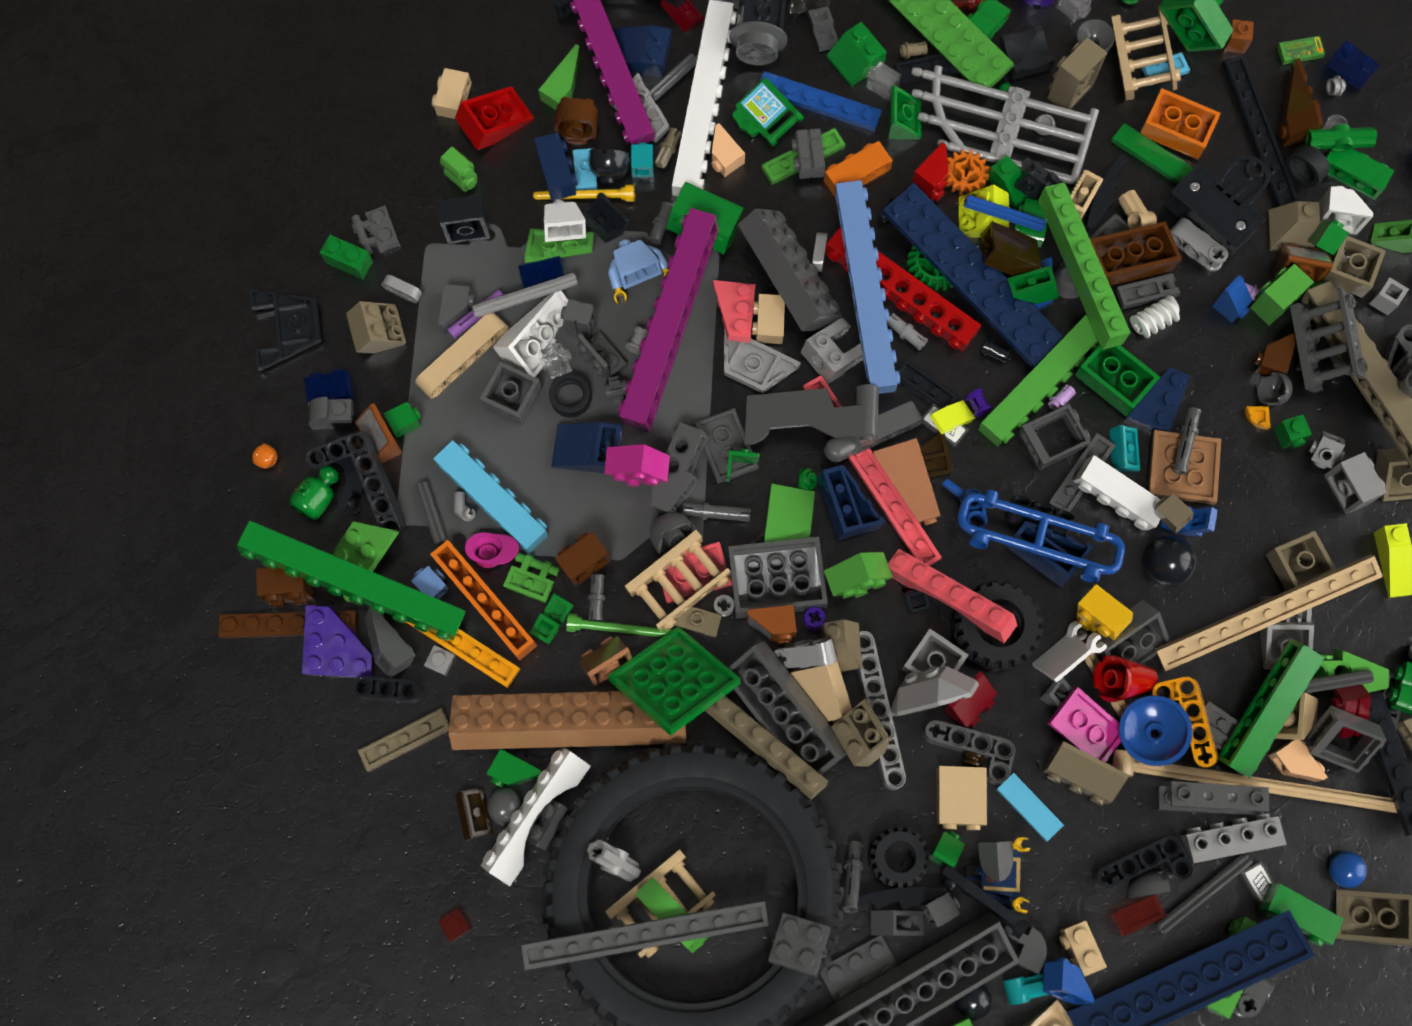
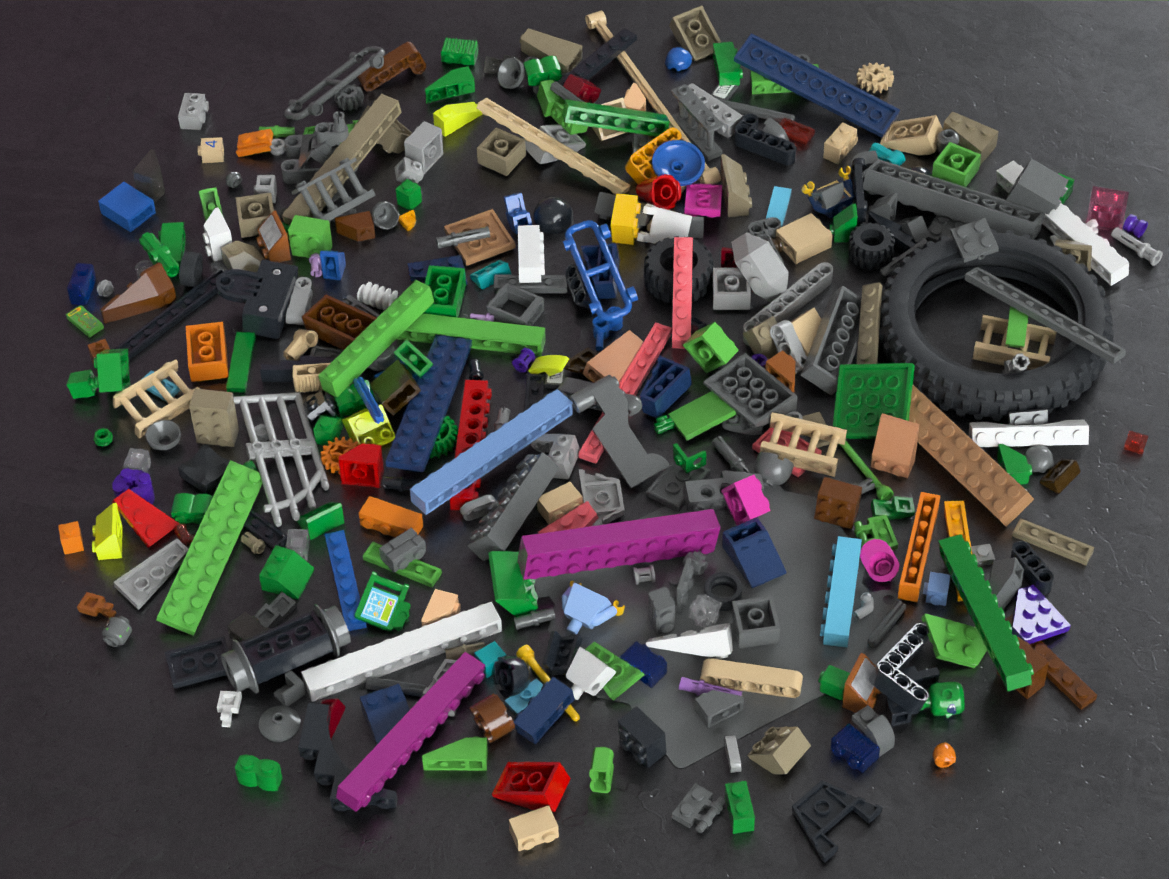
camera: 125 degrees left, 25 degrees down
light grey axle [472,273,578,318] -> none
dark tan slope [831,699,890,767] -> none
blue slope [1043,958,1094,1005] -> none
dark tan brick [1156,493,1194,534] -> none
dark grey window [1304,706,1386,773] -> none
green brick [1308,219,1349,255] -> none

